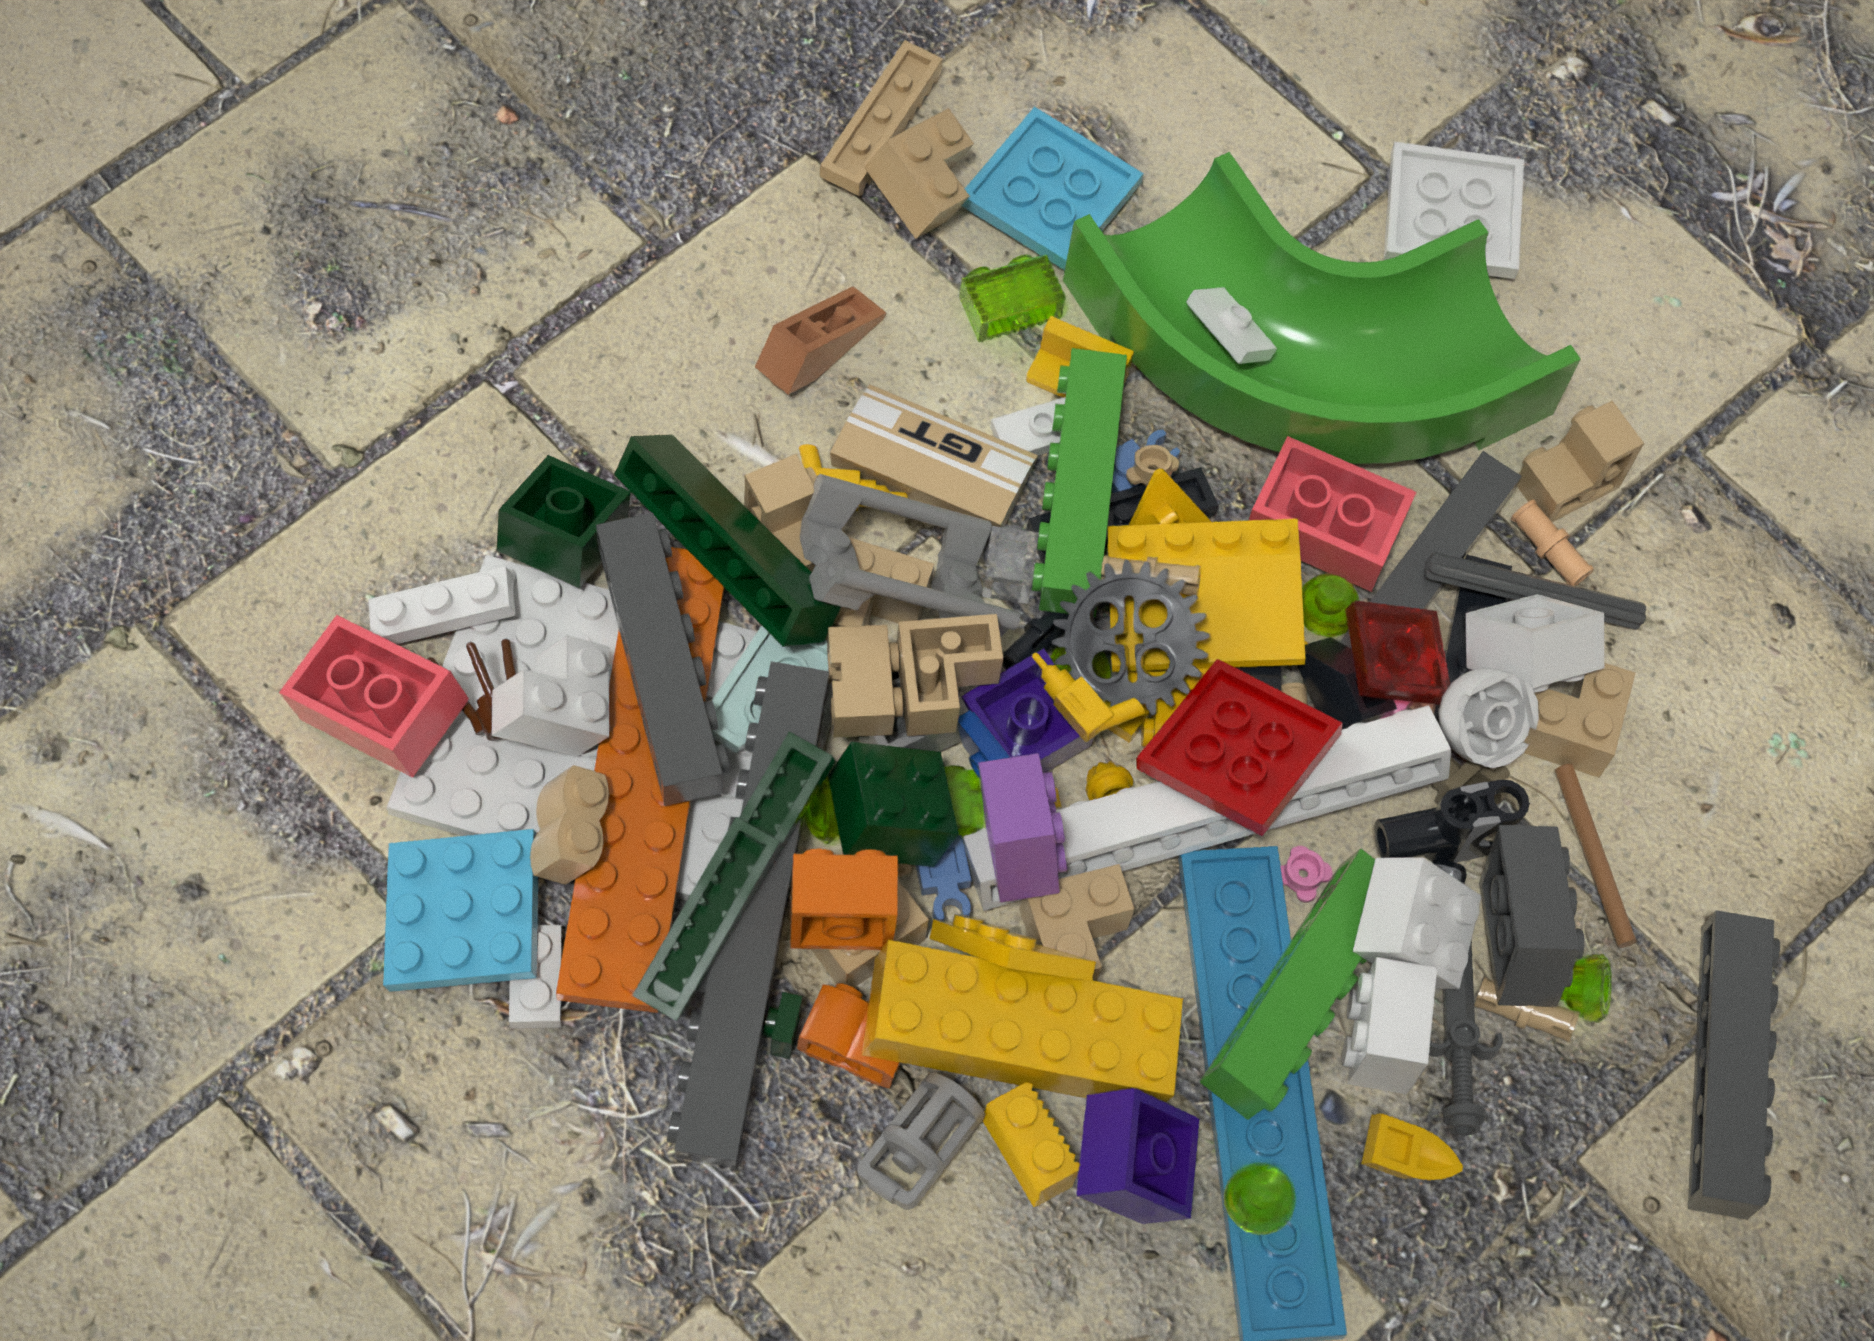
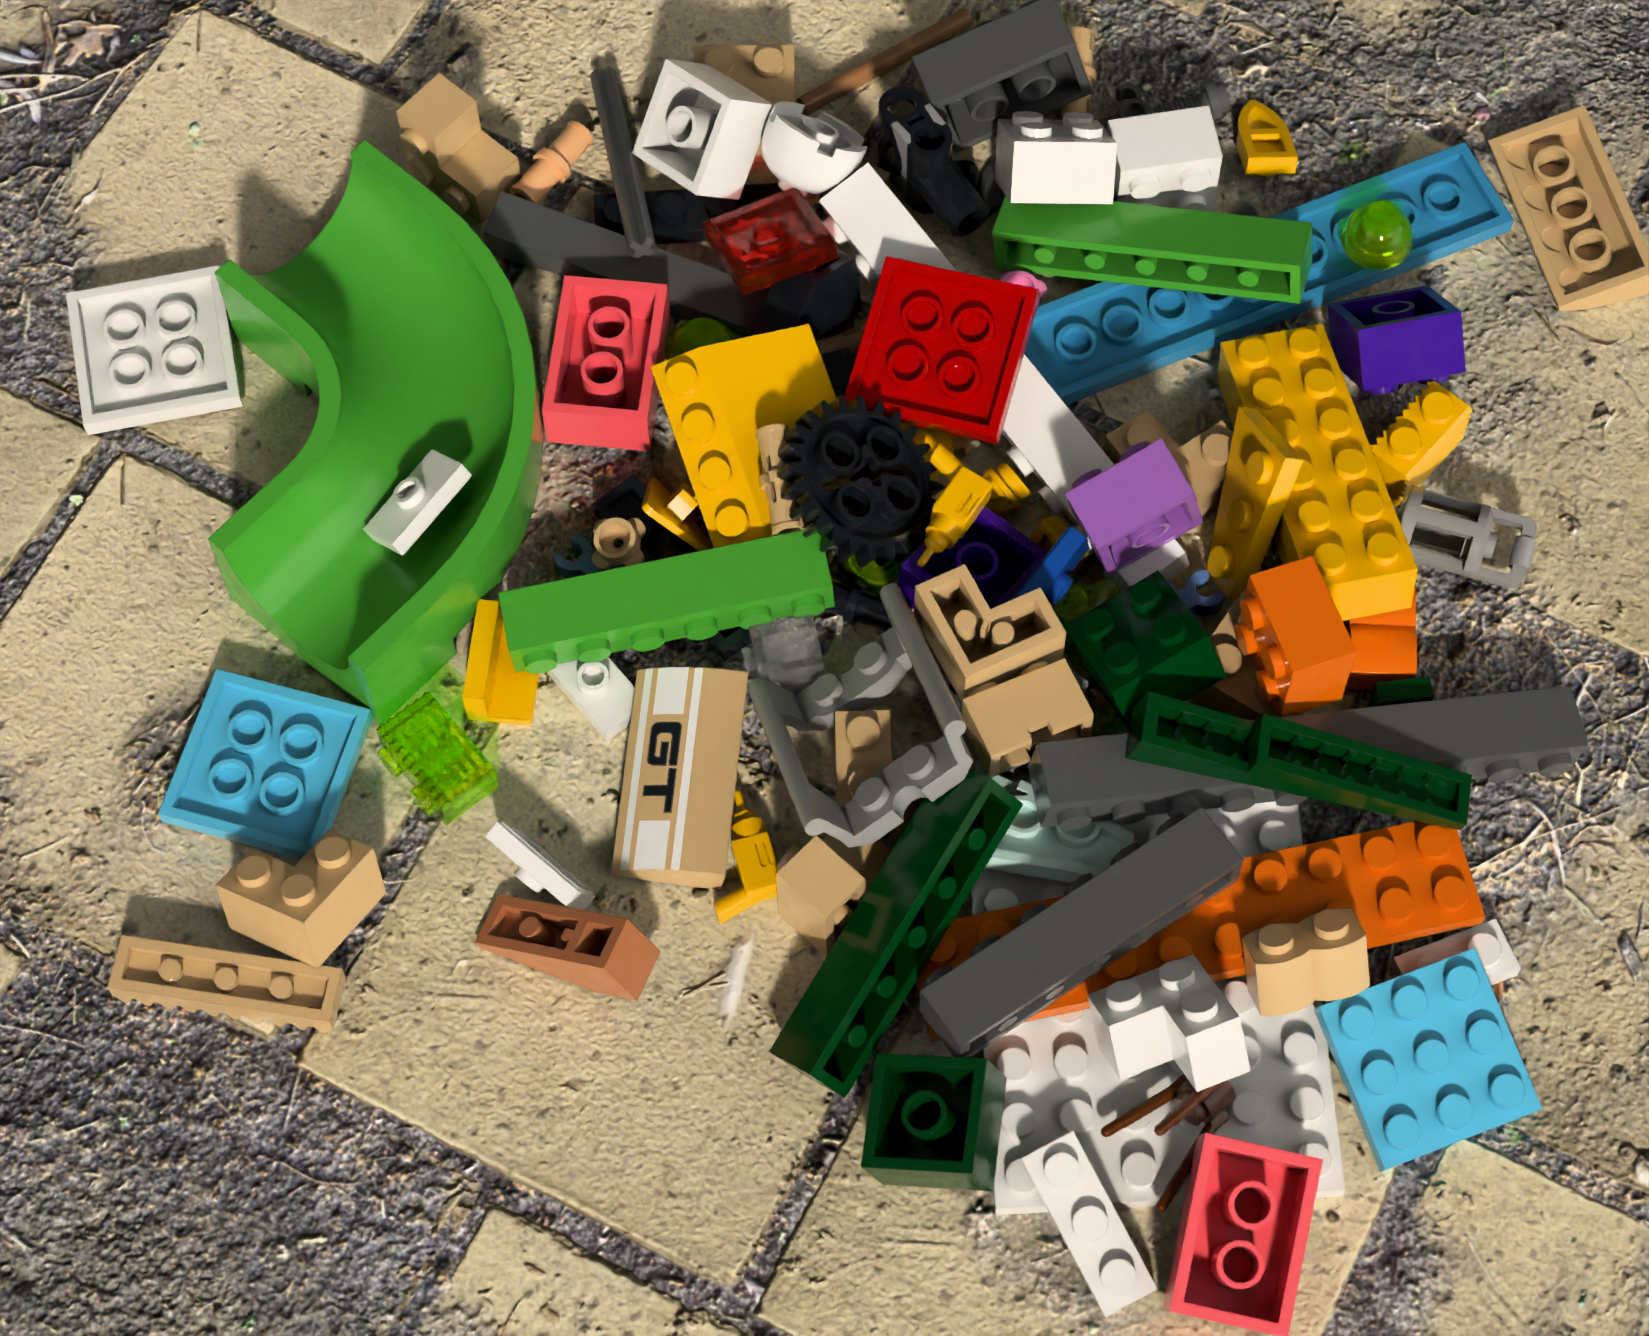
camera: 100 degrees left, 0 degrees up
none -> white plate [485,821,595,910]

